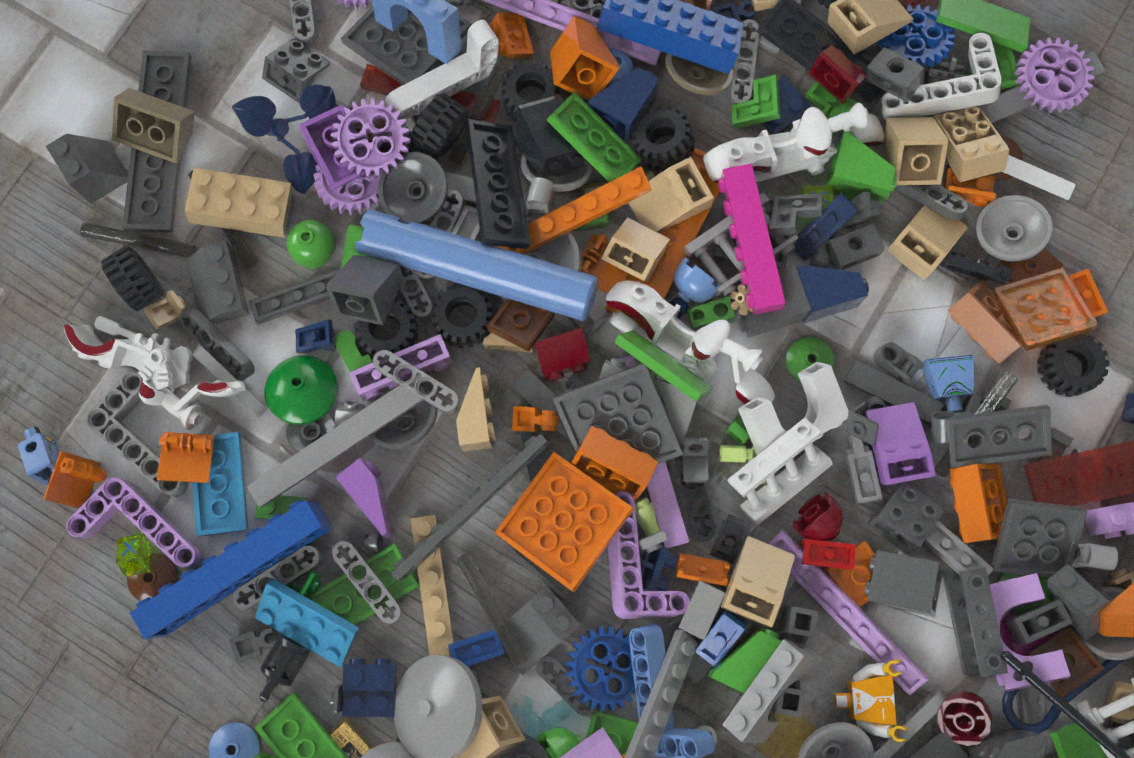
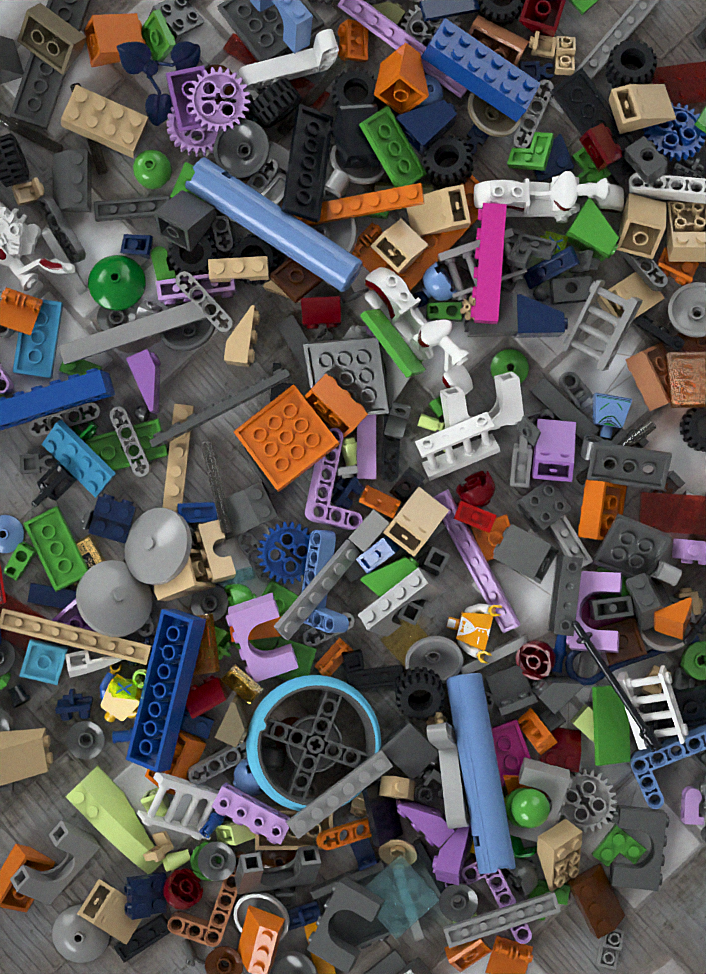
camera: 15 degrees right, 10 degrees up
orange plate [512,406,559,432] -> none
none -> orange slope [84,13,146,67]
none -> bright green plate [141,9,176,62]
none -> tan arch [194,519,236,584]
none -> tan arch [208,256,269,283]
none -> dark blue plate [466,124,490,156]
none -> blue pin [552,634,567,673]
none -> light grey fence [563,280,643,371]

